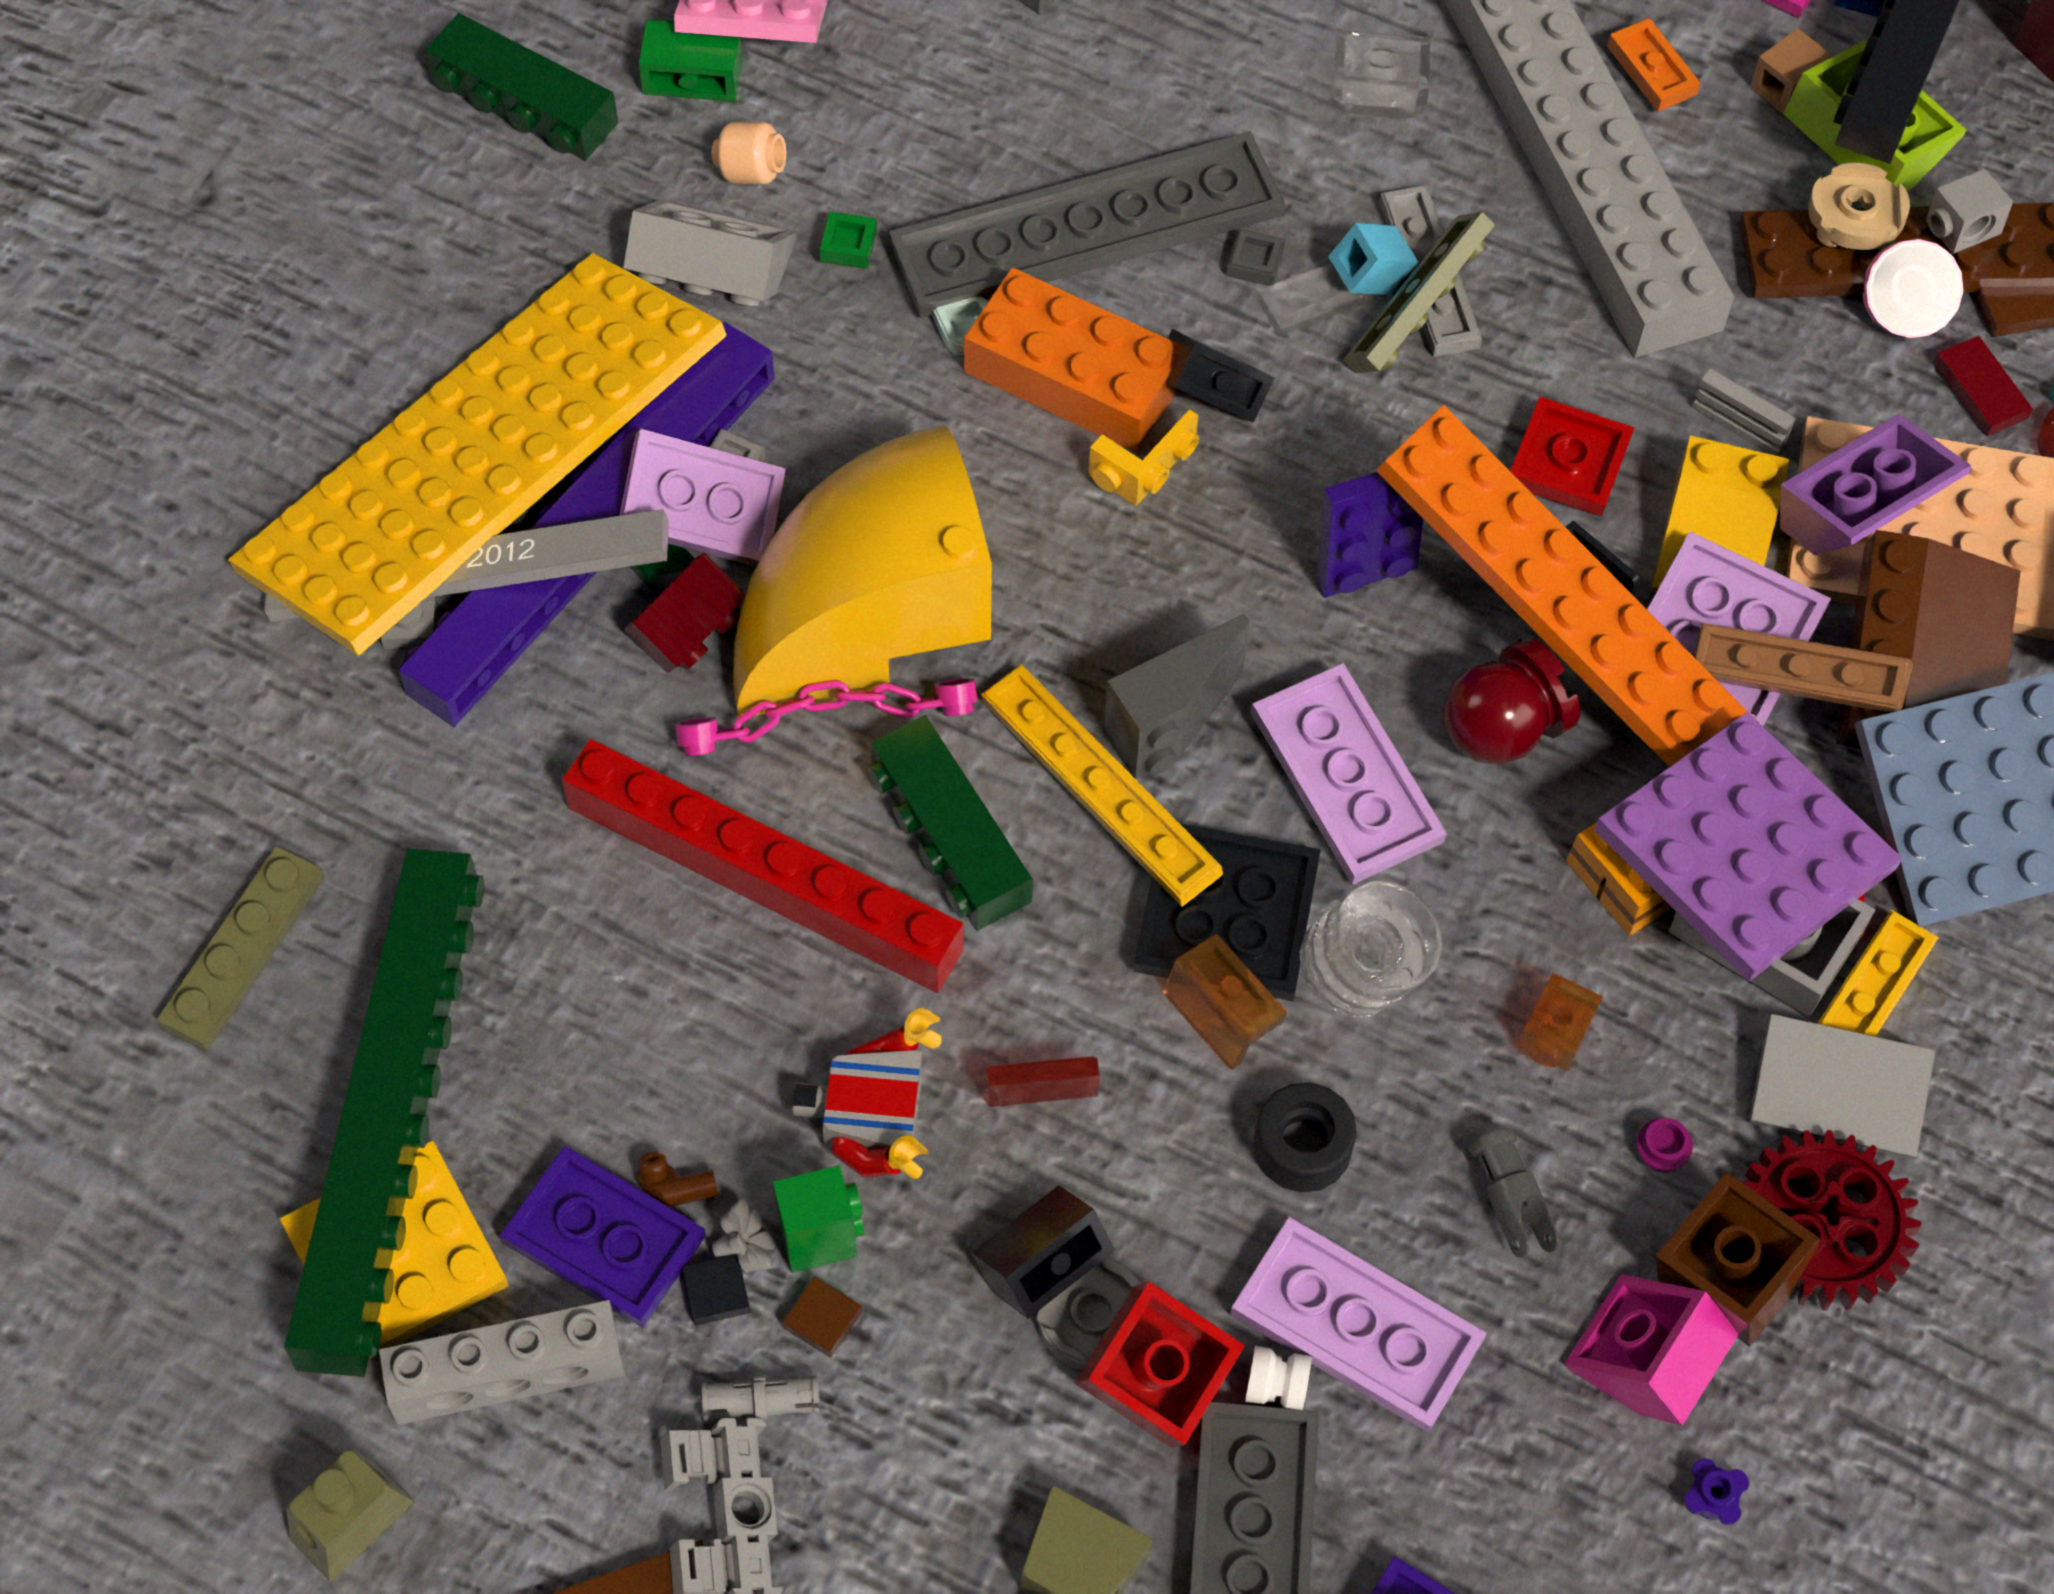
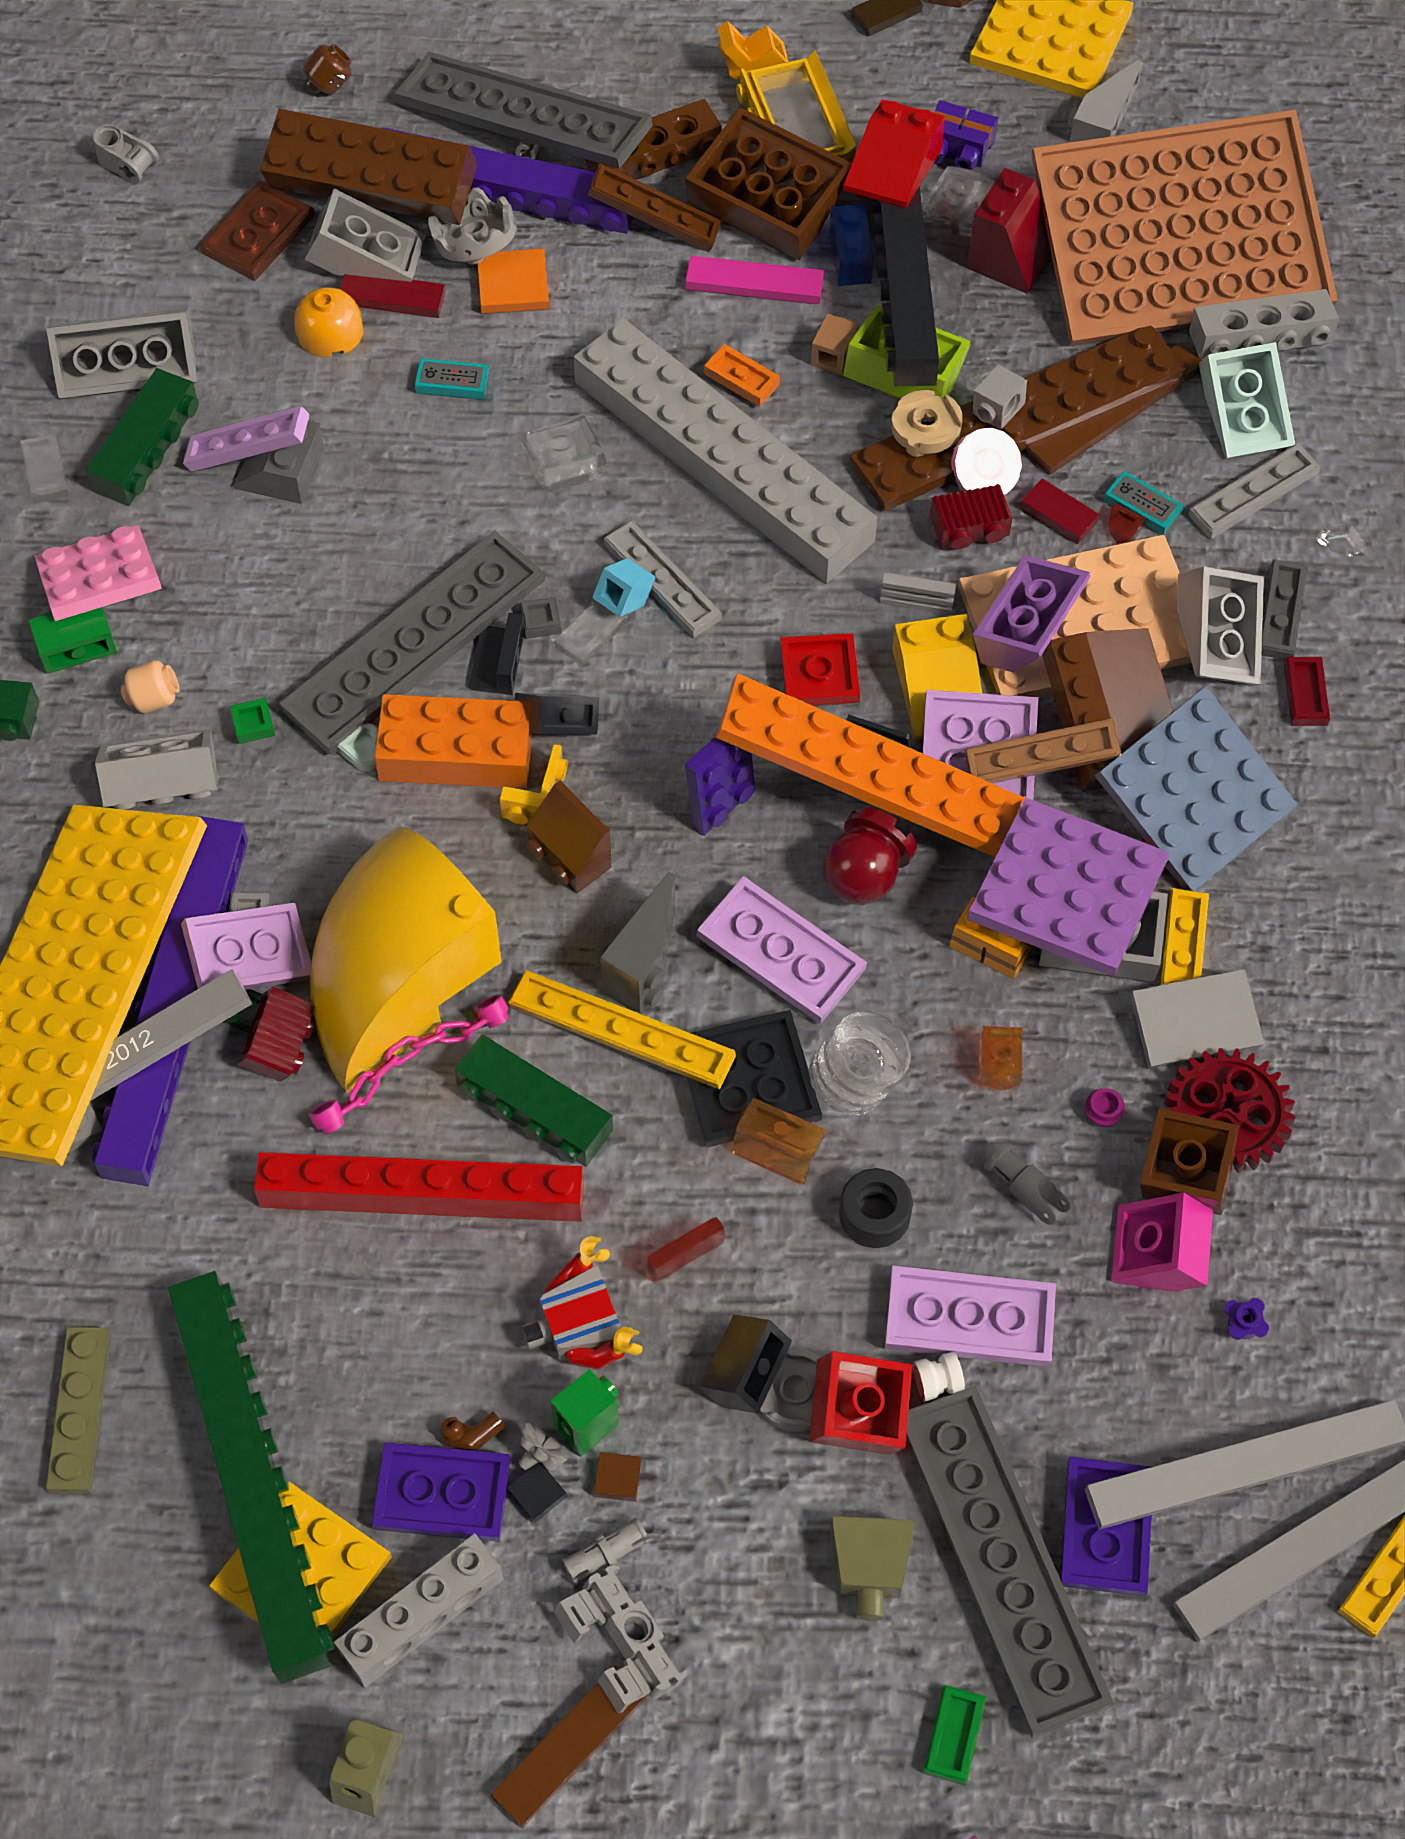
camera: 25 degrees left, 0 degrees up
olive plate [1343,211,1495,373] -> none
none -> black panel [470,613,525,695]
none -> reddish brown slope [526,780,612,893]
none -> dark red brick [930,483,1012,550]

